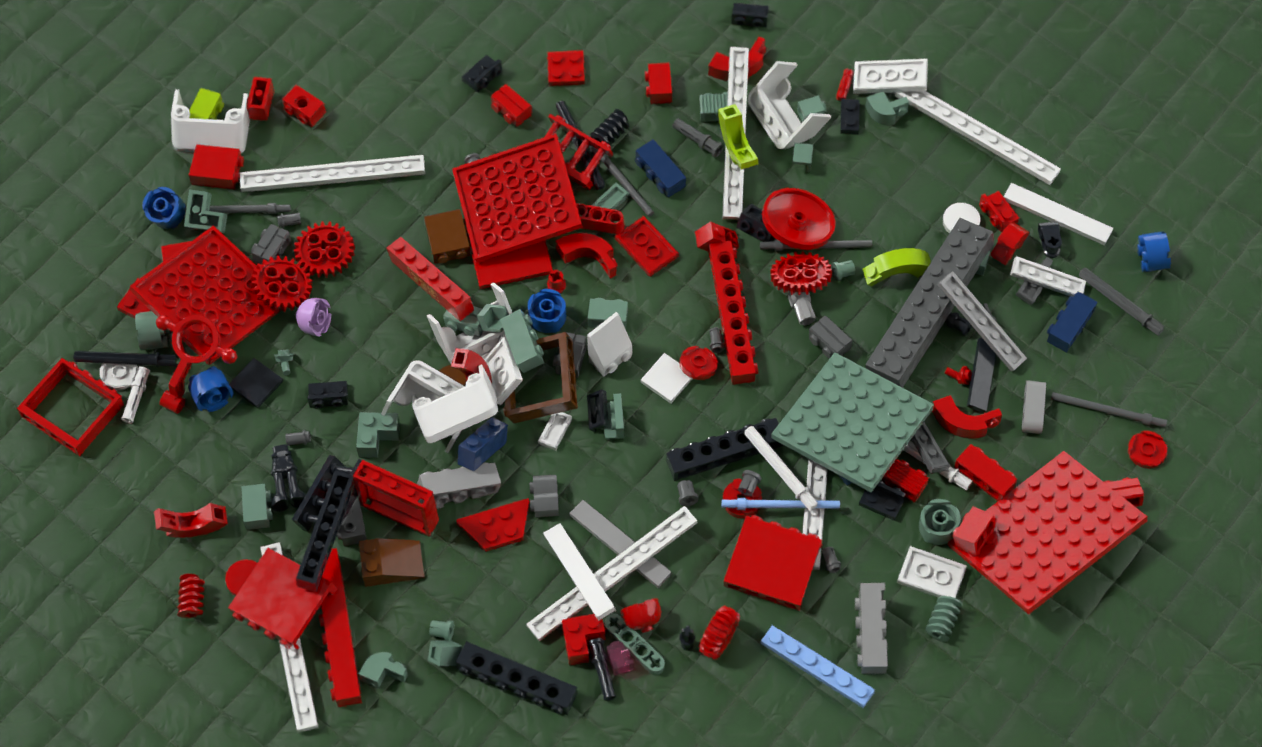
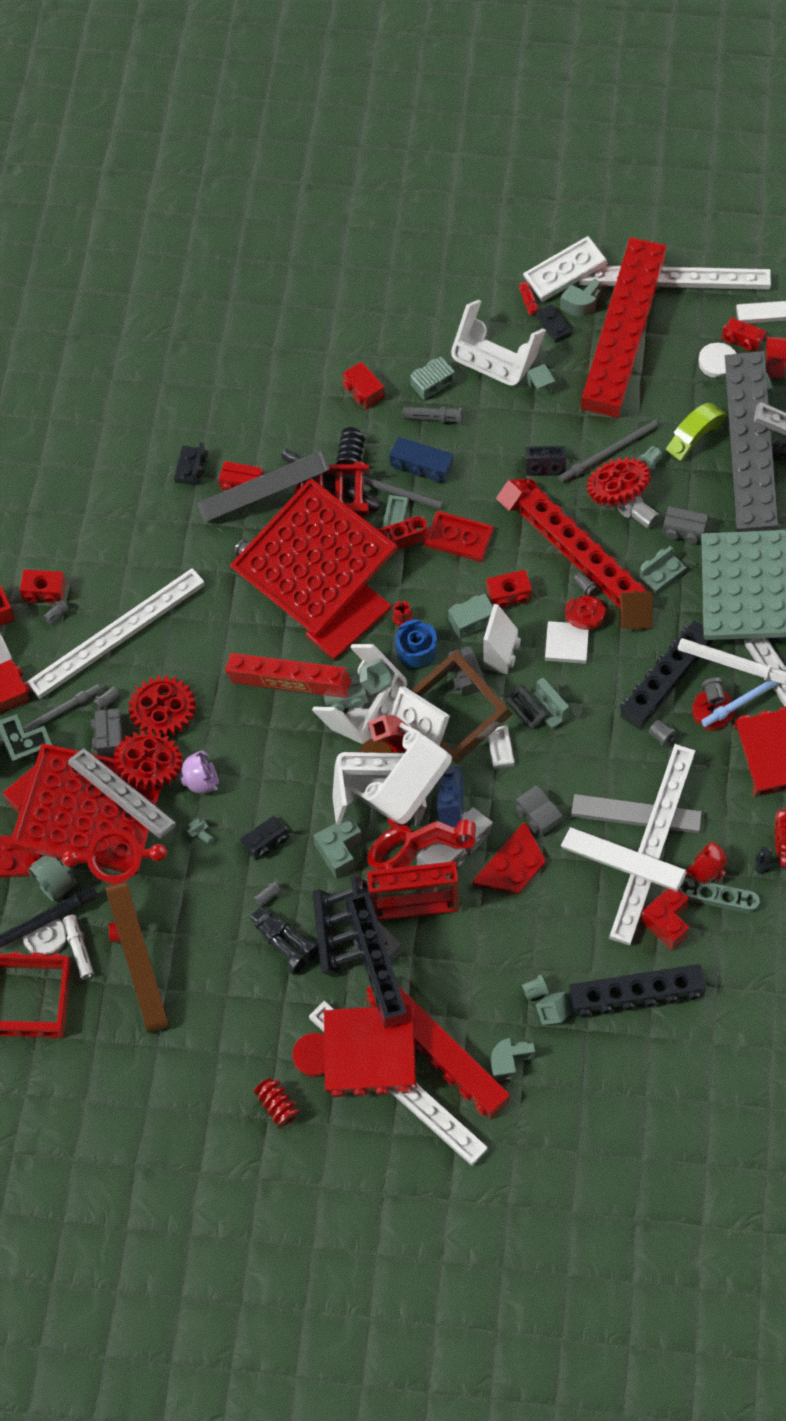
camera: 30 degrees left, 0 degrees up
red arch [154,503,228,538] -> none
blue brick [188,366,233,412] -> none
black tile [229,358,283,408] -> none
sand green brick [241,484,273,530] -> none
reddish brown slope [359,538,425,587] -> none
reddish brown brick [424,209,471,264] -> none
sand green brick [500,309,544,373] -> none
red plate [547,50,585,86] -> none
red arch [556,233,618,279] -> none
black pin [587,638,616,701] -> none
clear pink brick [607,641,634,676] -> none
red arch [708,36,767,81] -> none
lime arch [718,104,758,170] -> none
white plate [723,47,749,220] -> none
black bracket [731,3,769,28] -> none
red dish [762,188,835,250] -> none
sand green brick [797,96,827,123] -> none
none -> dark grey pin [43,600,69,625]
none -> light grey tile [68,748,175,839]
none -> reddish brown beam [105,881,169,1033]
none -> dark grey beam [196,451,330,522]
none -> red piece [367,818,476,870]
none -> red brick [486,569,532,609]
none -> red brick [581,237,667,418]
none -> reddish brown piece [620,590,653,630]
none -> sand green bracket [639,546,686,594]

